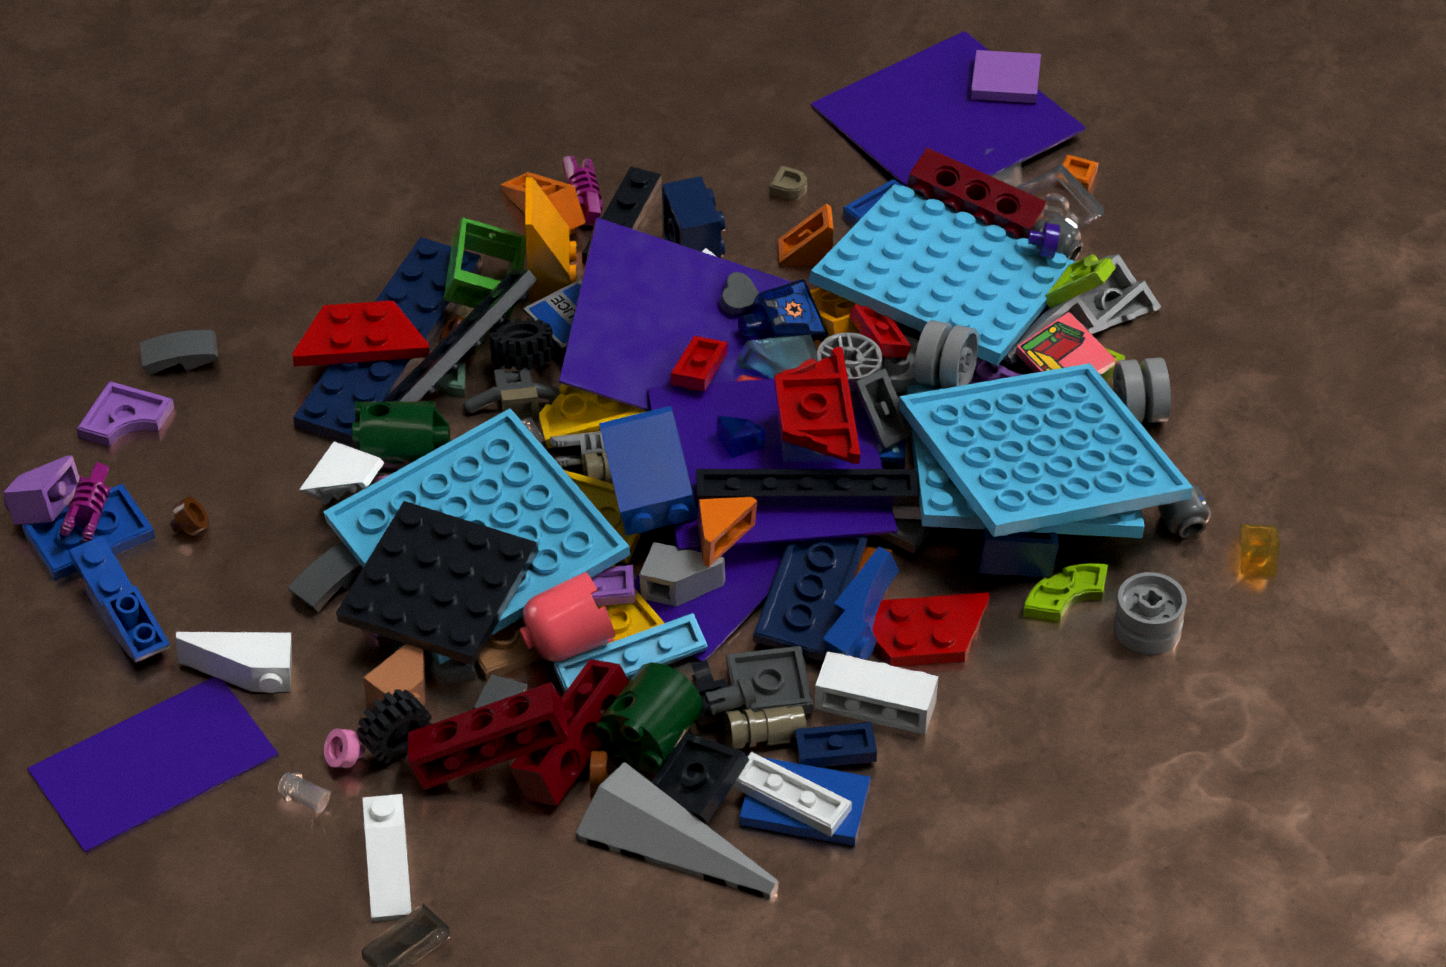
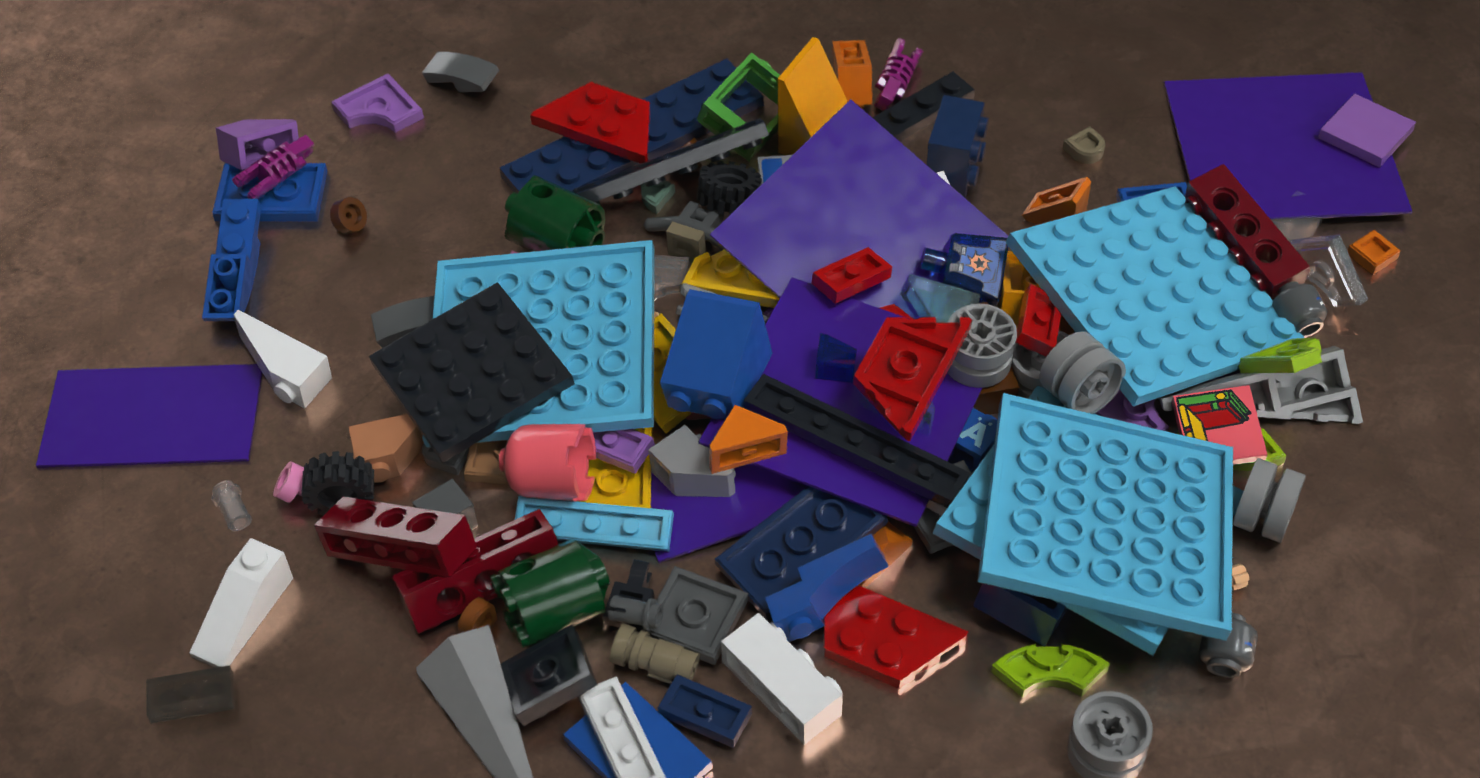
camera: 35 degrees right, 5 degrees up
white slope [299,441,384,505] -> none
dark grey tile [719,272,764,315] -> none
dark grey slope [853,368,912,449] -> none
dark purple tile [1028,223,1060,259] -> none
clear yellow bracket [1239,524,1280,576] -> none

